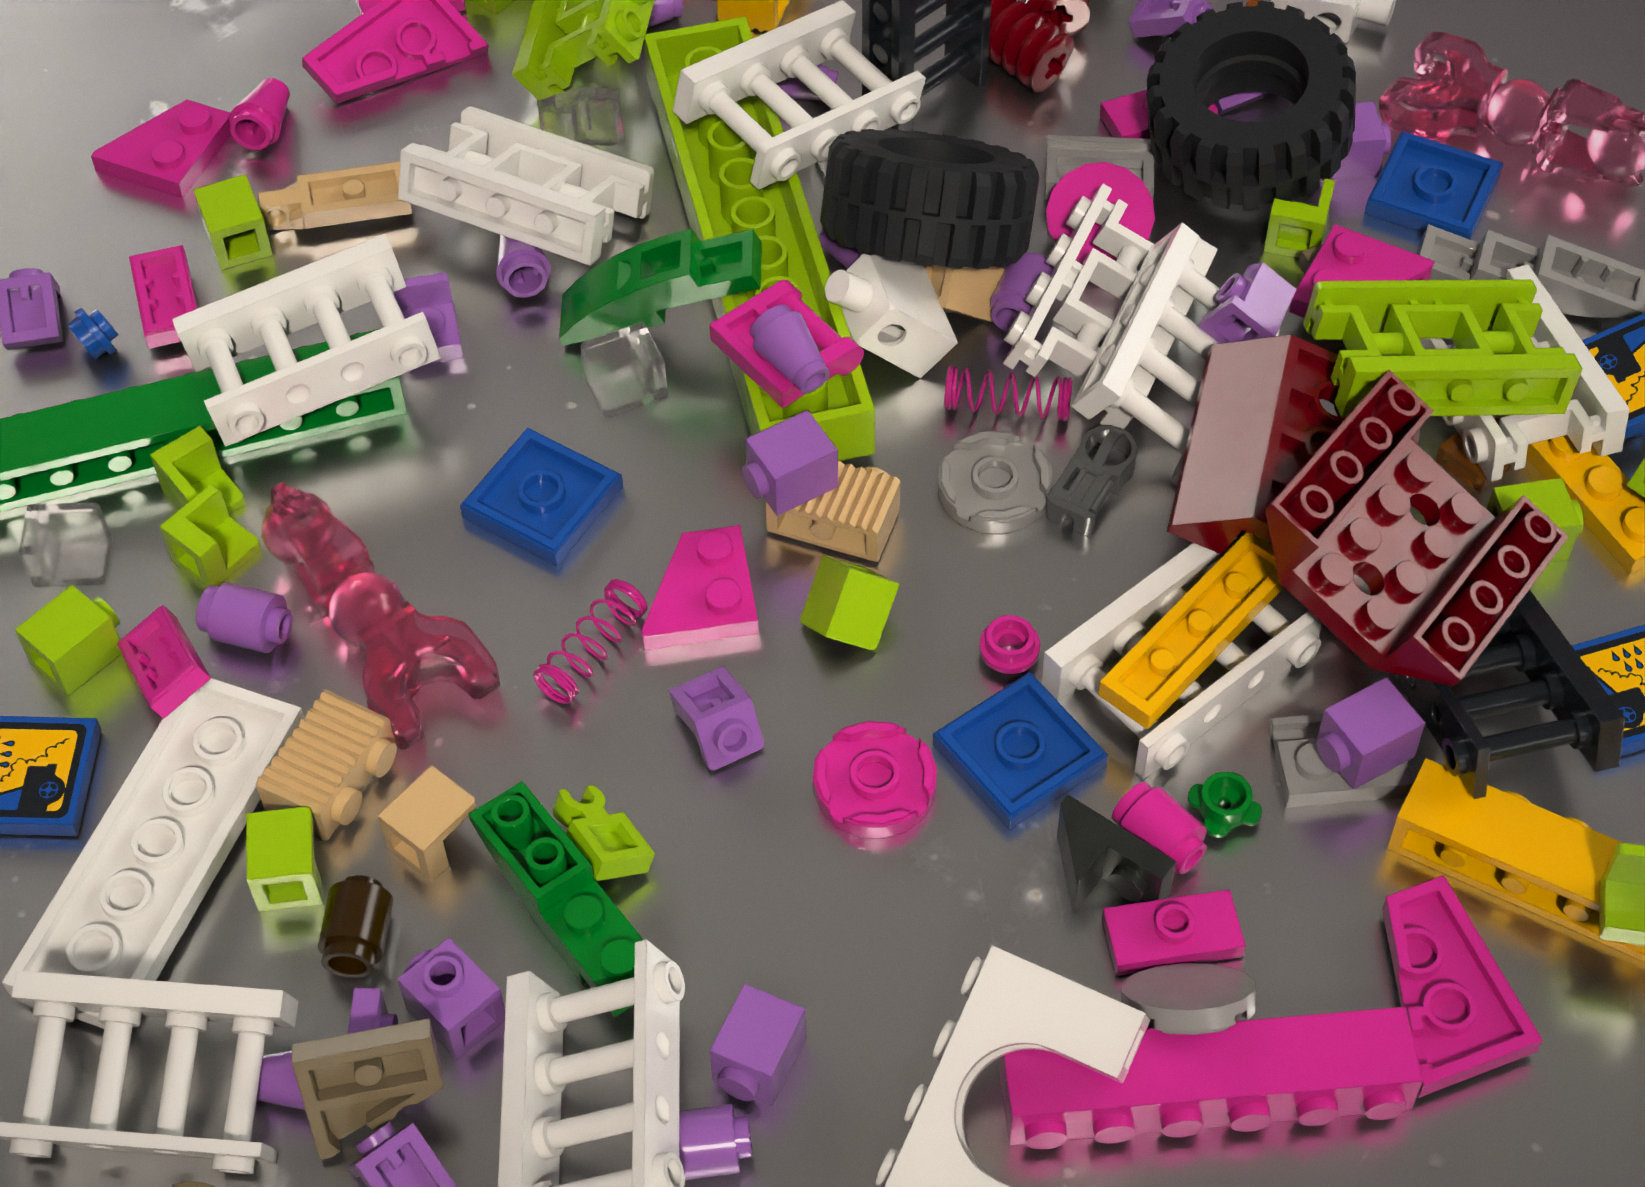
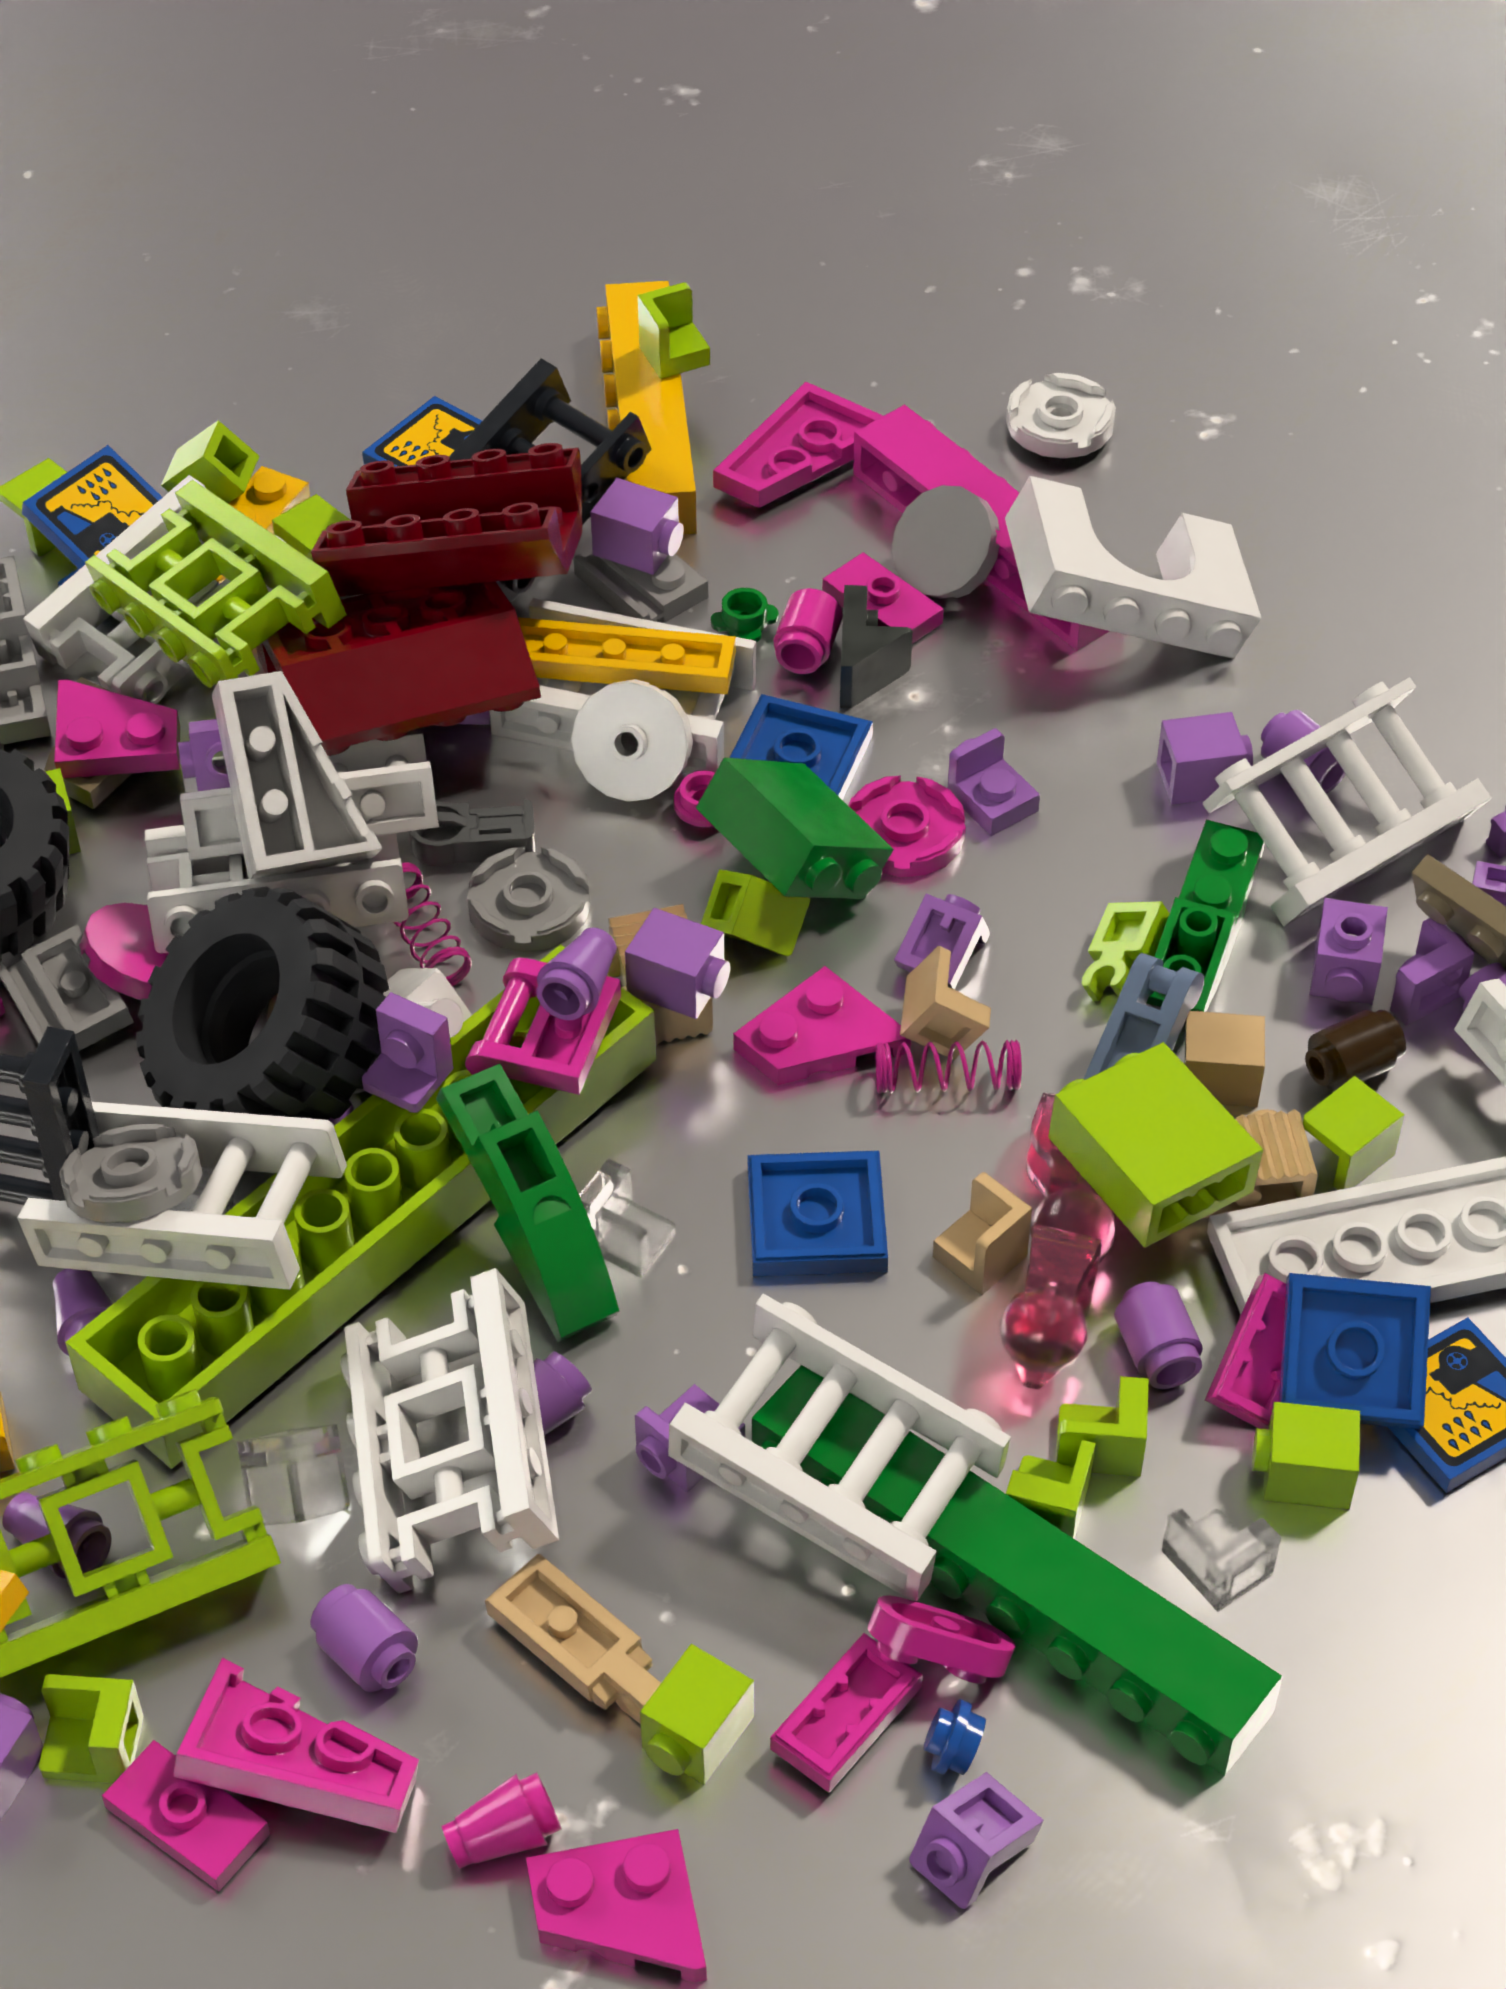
camera: 125 degrees left, 5 degrees down
none -> light grey tile [60,1124,203,1223]
none -> white wedge [212,671,383,879]
none -> medium lavender brick [310,1584,418,1692]
none -> medium lavender bracket [362,992,453,1113]
none -> white plate [571,679,693,802]
none -> green brick [696,757,894,899]
none -> dark pink plate [867,1595,1015,1684]
none -> tan panel [900,946,991,1060]
none -> tan panel [932,1172,1032,1295]
none -> medium lavender bracket [947,728,1040,836]
none -> lime brick [1048,1042,1263,1248]
none -> sand blue plate [1084,953,1204,1080]
none -> blue tile [1279,1273,1431,1429]

